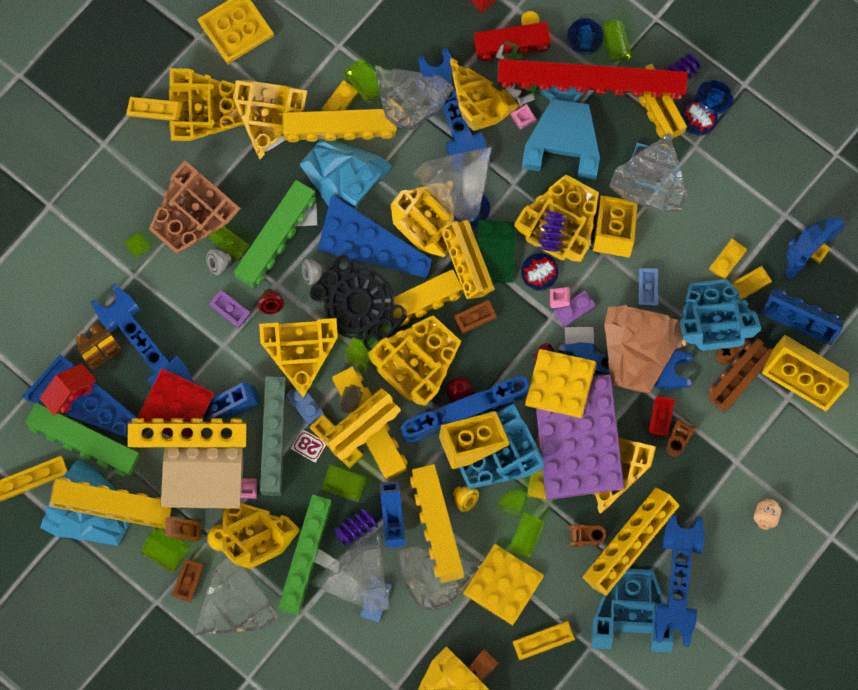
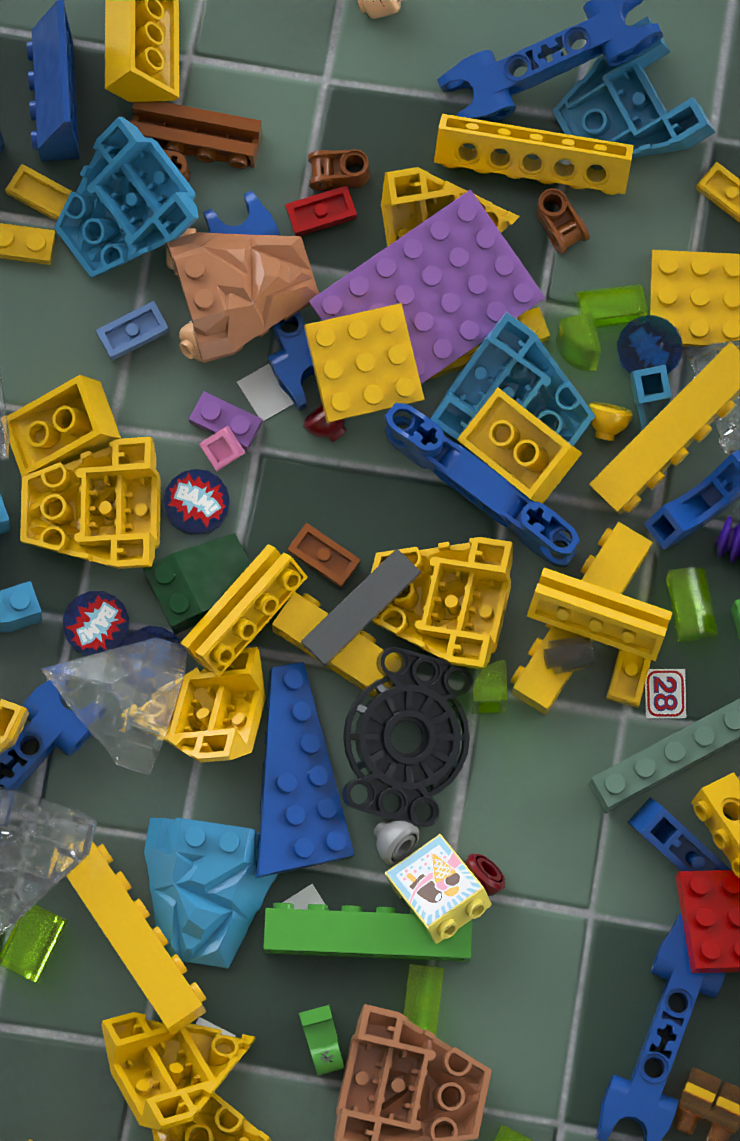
camera: 120 degrees left, 0 degrees up
light grey brick [206,249,231,275] -> none
medium lavender plate [209,290,251,329] -> none
yellow wedge [259,318,338,398] -> none
medium blue plate [285,388,324,426] -> none
yellow plate [322,80,359,111] -> none
dark red brick [447,377,474,402] -> none
dark purple piece [536,210,568,252] -> none
none -> tile [63,591,130,658]
none -> bright green leg [299,1005,345,1076]
none -> dark grey tile [301,549,421,667]
none -> panel [385,834,492,944]
none -> tile [617,315,683,375]
none -> dark azure brick [630,365,672,431]

